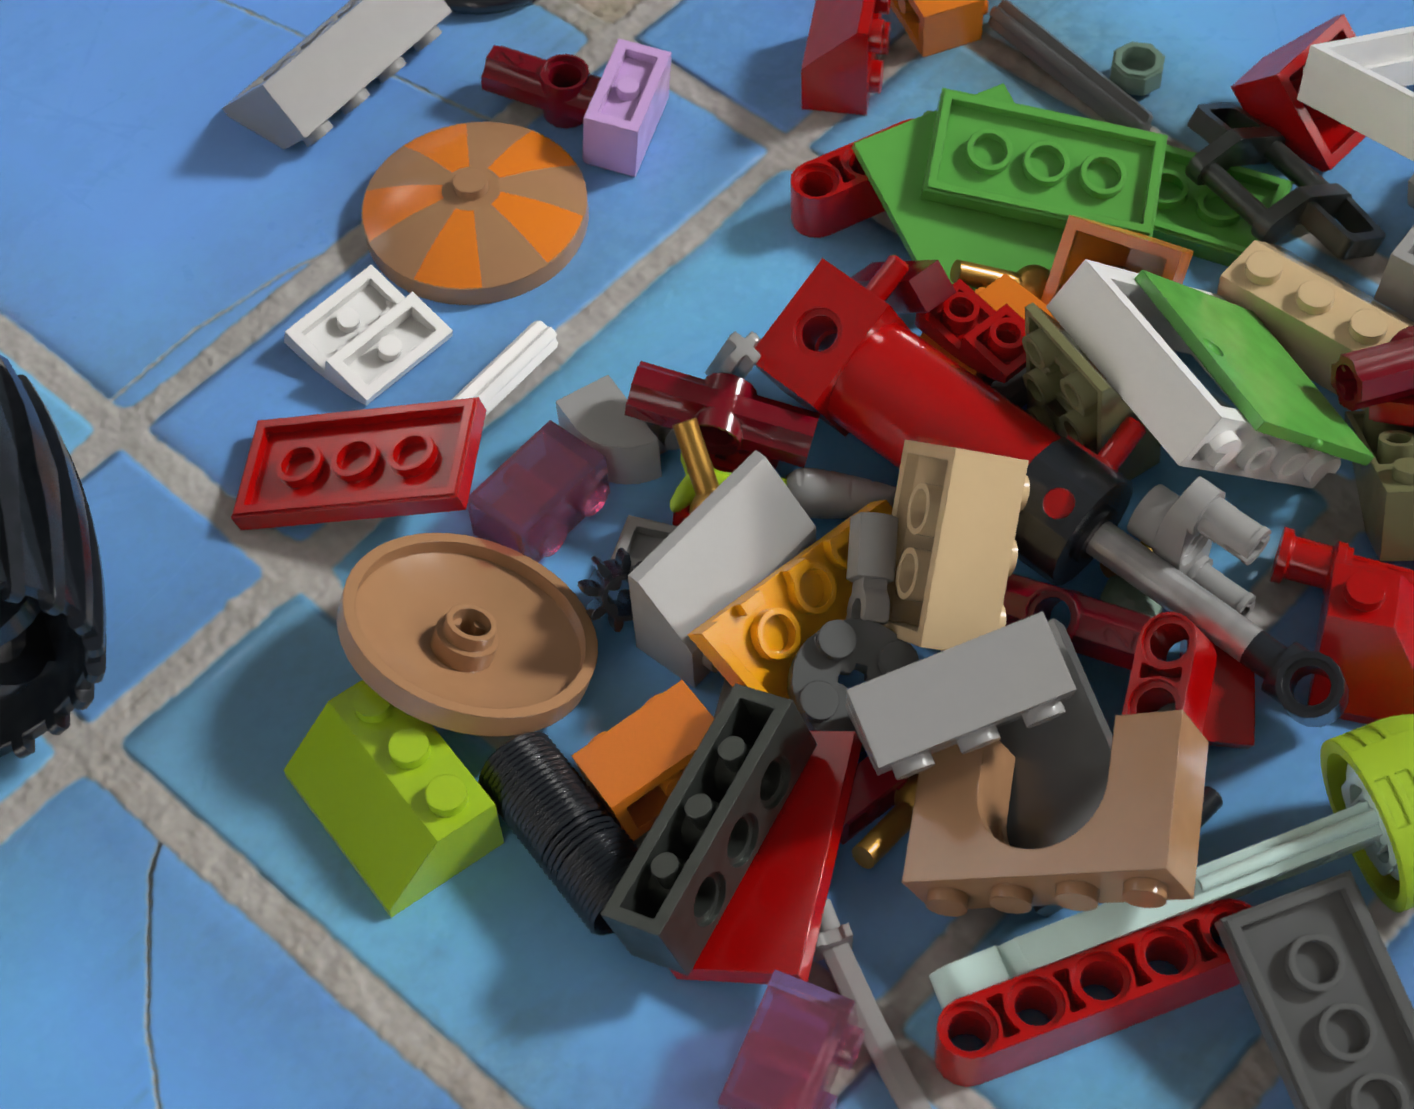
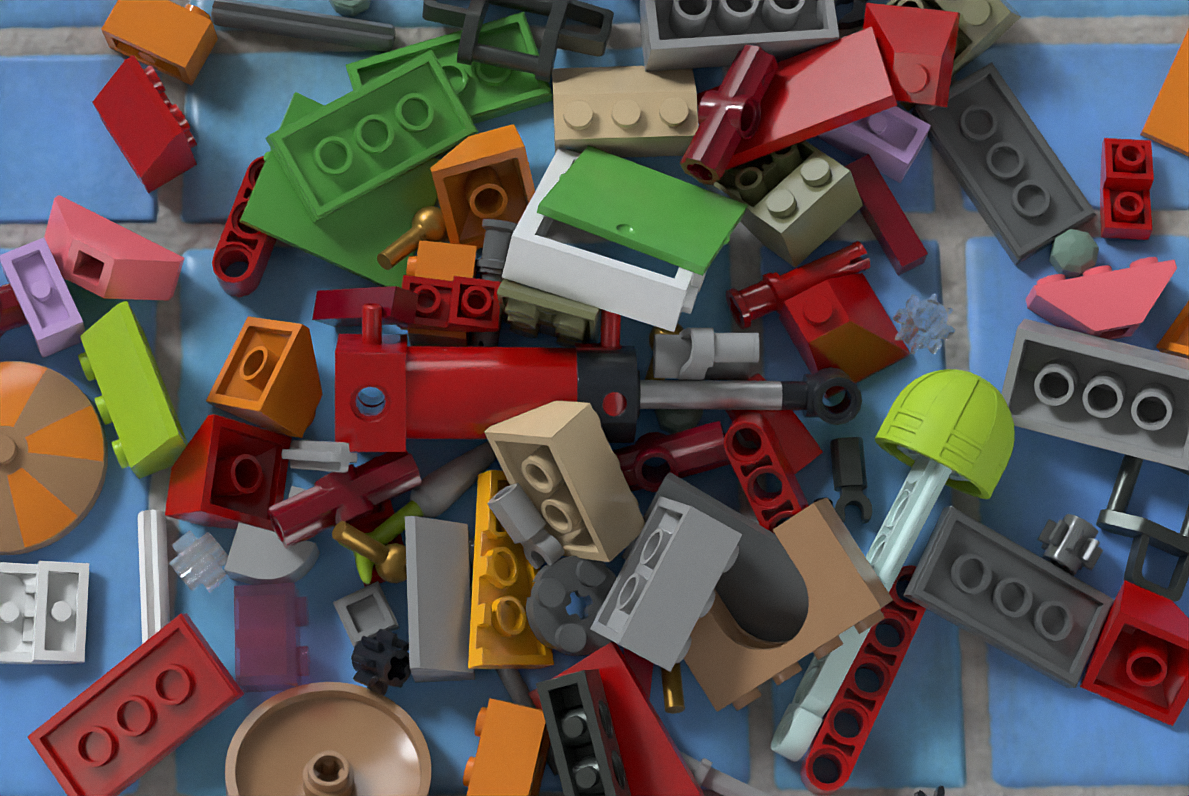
camera: 50 degrees left, 20 degrees up
none -> coral slope [44,195,185,301]
none -> lime slope [78,301,188,479]
none -> red slope [165,414,292,532]
none -> clear gear [169,530,228,593]
none -> orange slope [206,316,323,438]
none -> pearl dark grey bar [830,437,873,523]

